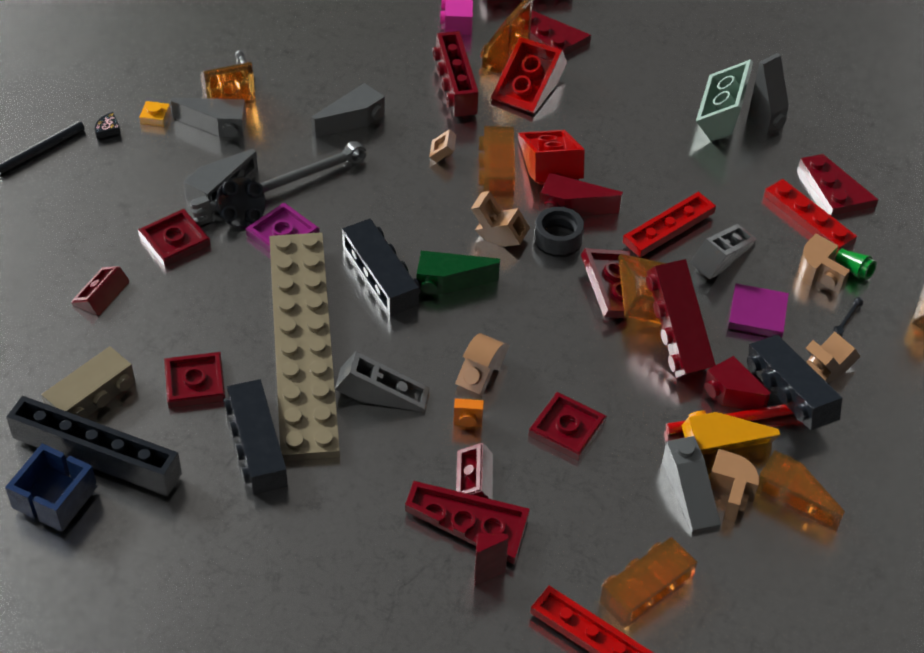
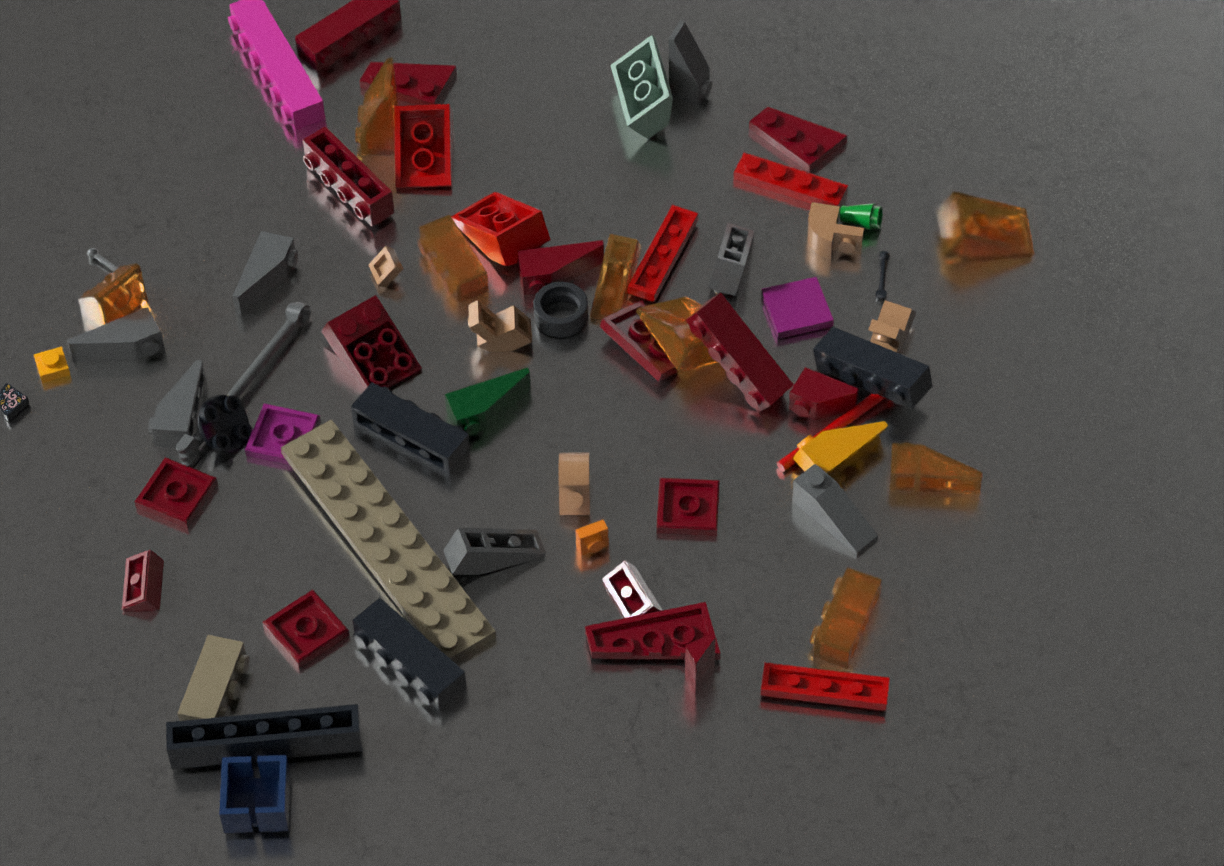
camera: 25 degrees left, 5 degrees up
medium nougat brick [710,449,759,522] -> none
none -> dark red slope [322,295,422,389]
none -> clear orange slope [590,234,642,320]

